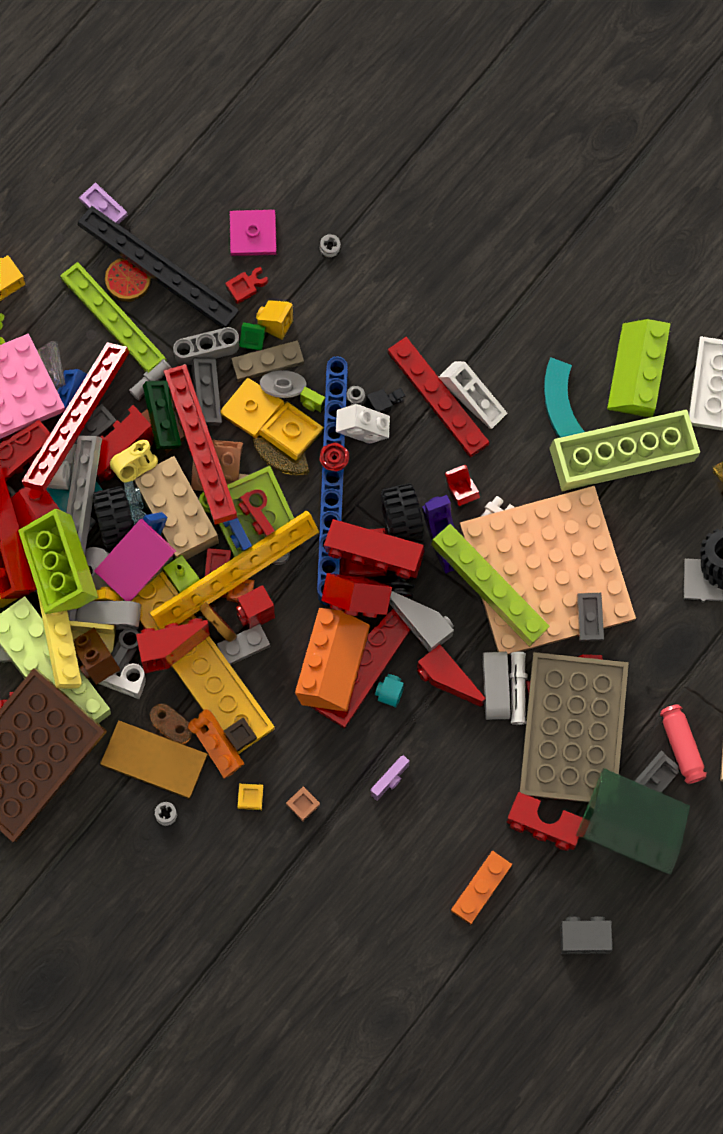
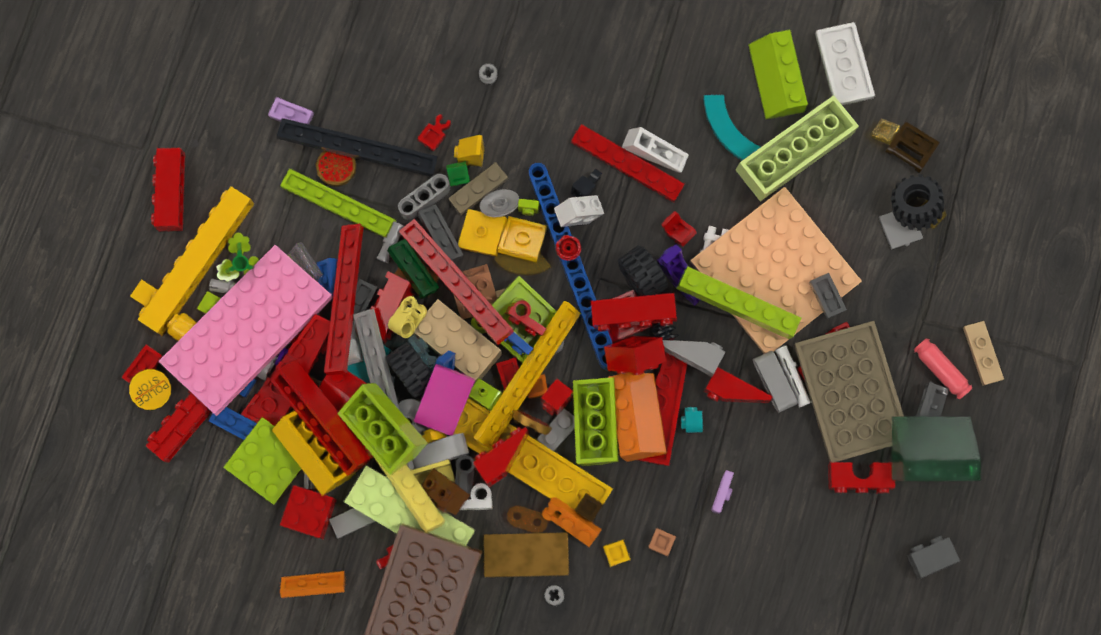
camera: 15 degrees left, 5 degrees up
dark pink plate [230,210,276,256] -> none
light grey pin [347,386,365,406] -> none
orange plate [451,851,512,925] -> none
none -> lime slope [573,377,618,466]

